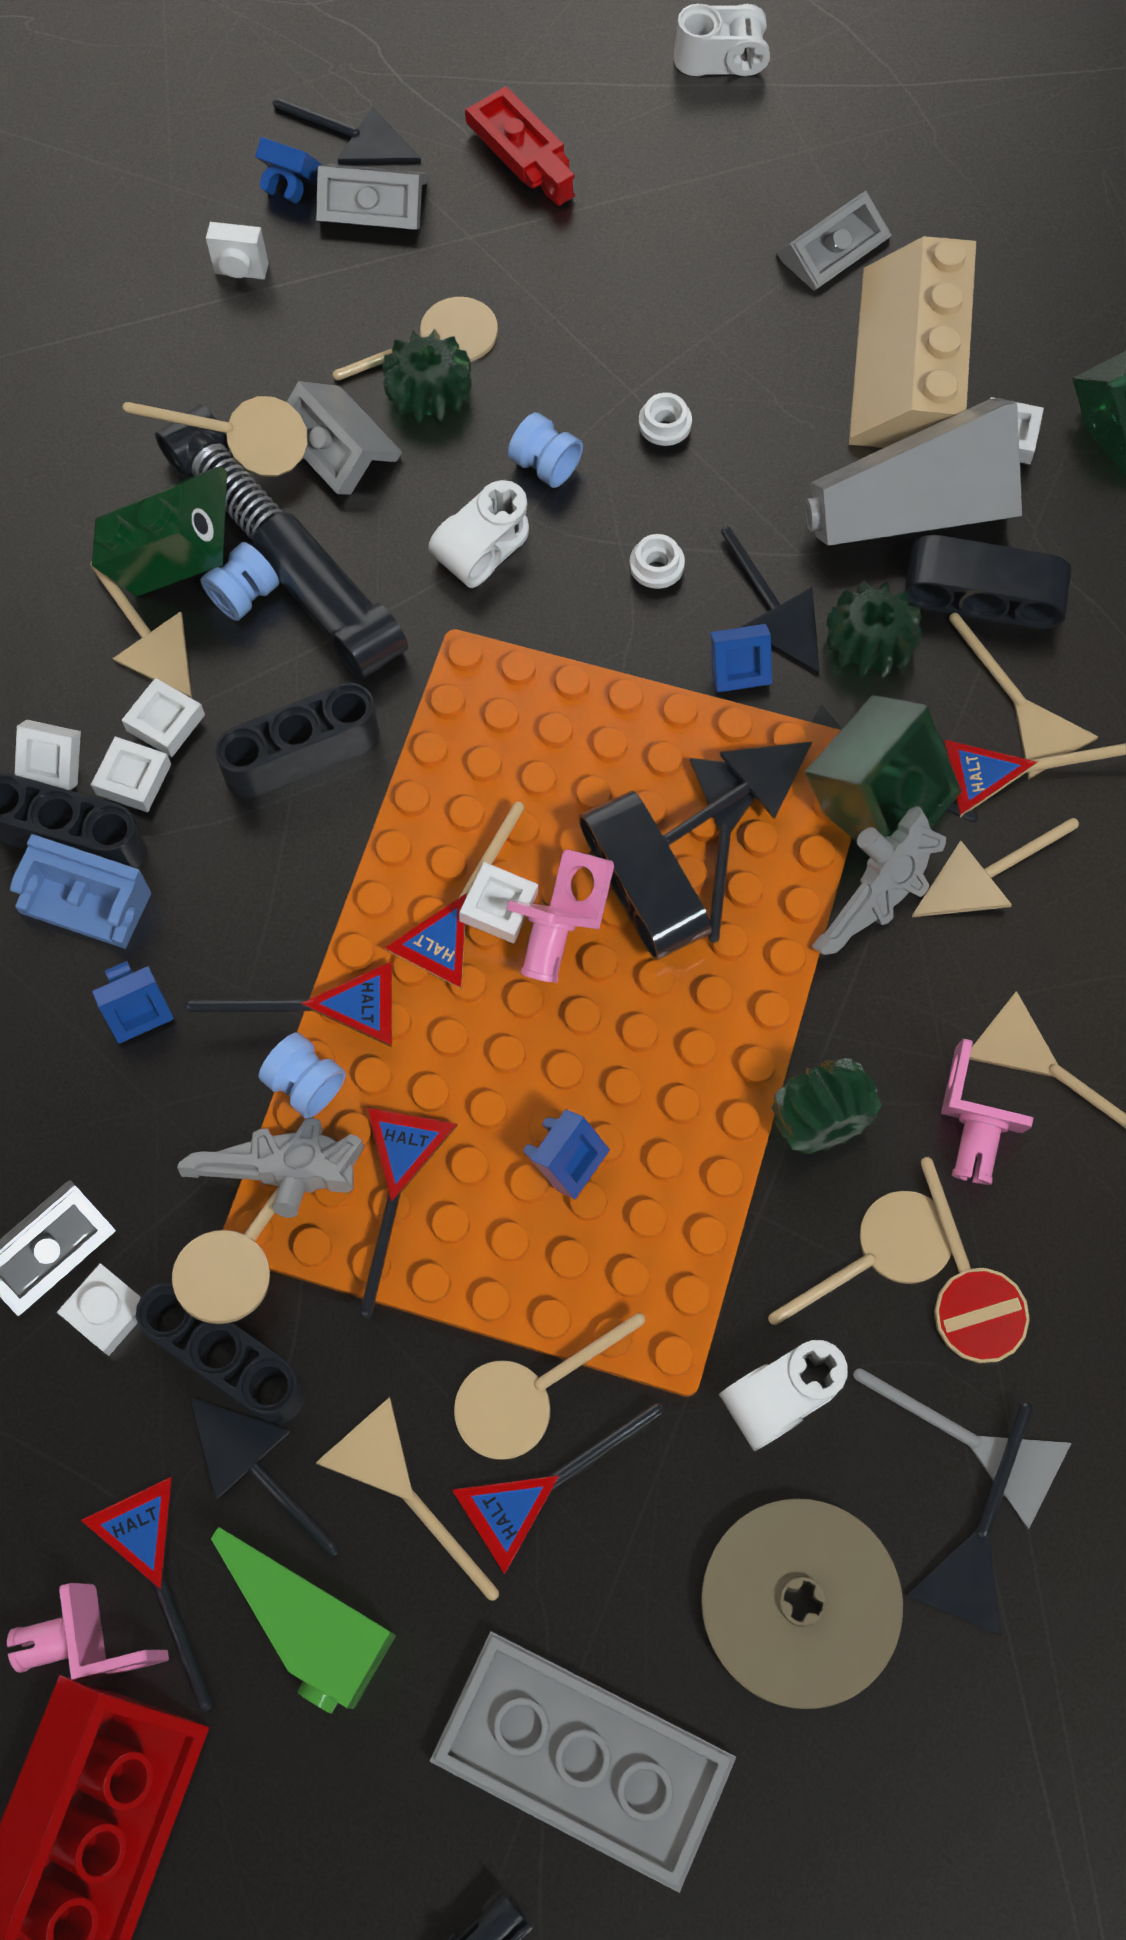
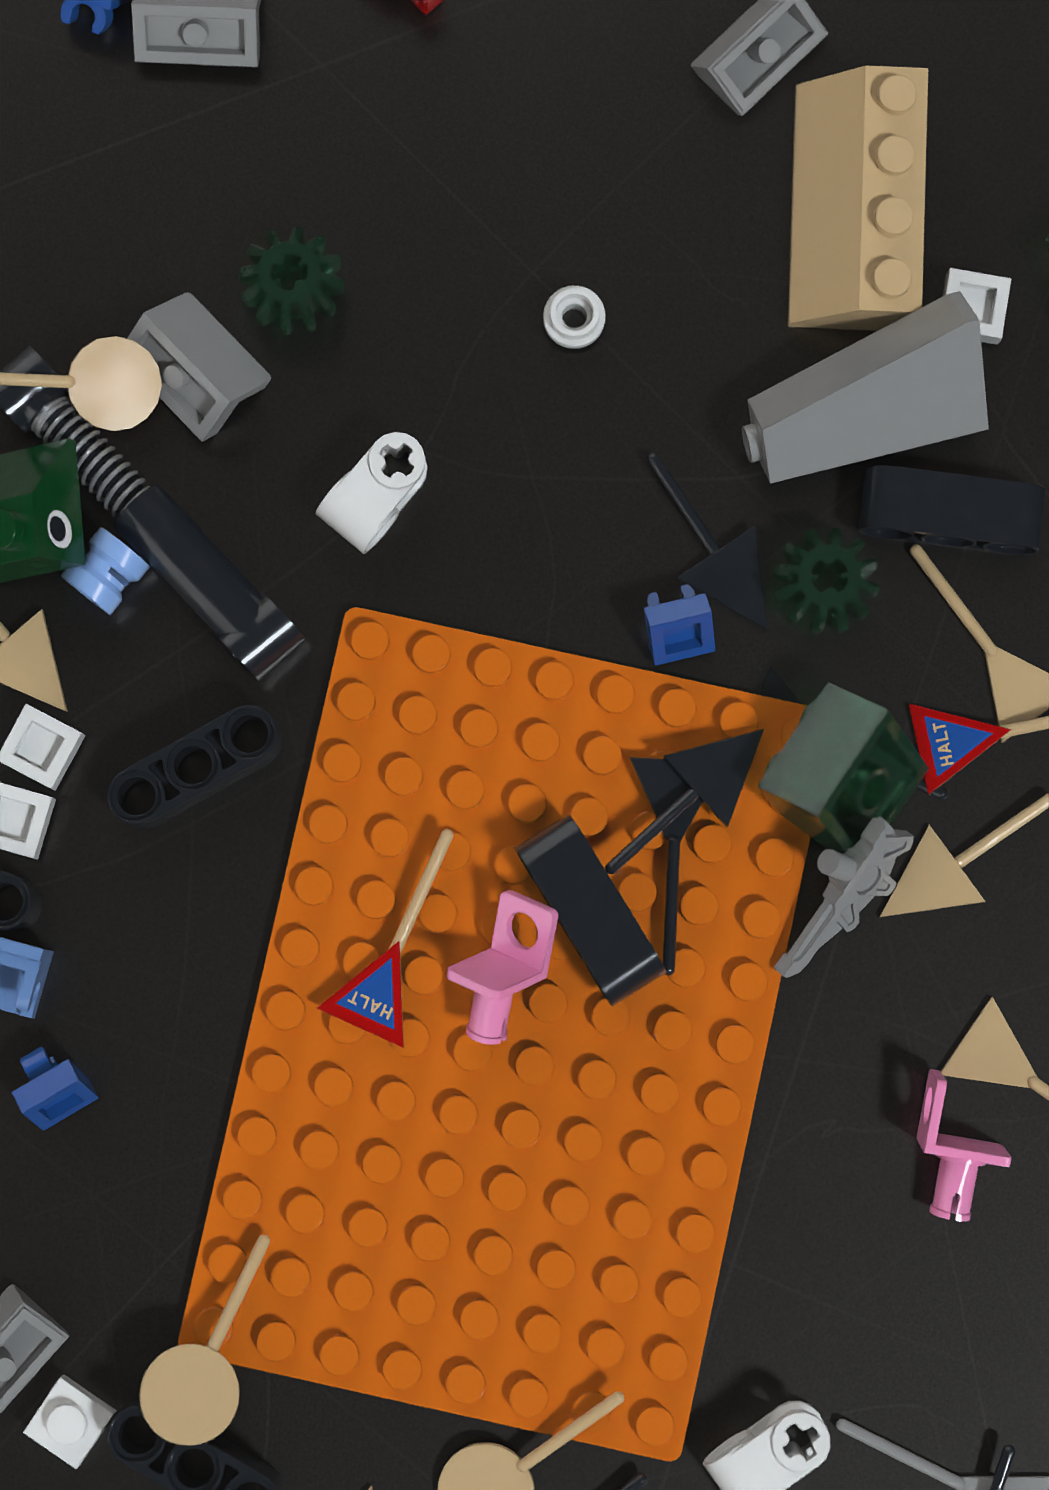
camera: 10 degrees left, 15 degrees up
light grey piece [177,1118,364,1218] -> none
piece [186,961,392,1047] -> none
white plate [206,222,269,279] -> none
light blue wheel [258,1032,346,1118] -> none
tan piece [332,297,498,381] -> none
piece [360,1108,457,1319] -> none
white plate [459,862,538,944] -> none
light blue wheel [508,412,583,488] -> none
blue tile [523,1109,610,1199] -> none
white plate [630,534,685,589] -> none
tan piece [768,1191,952,1325] -> none
clear green gear [771,1058,882,1154] -> none
piece [921,1157,1030,1363] -> none

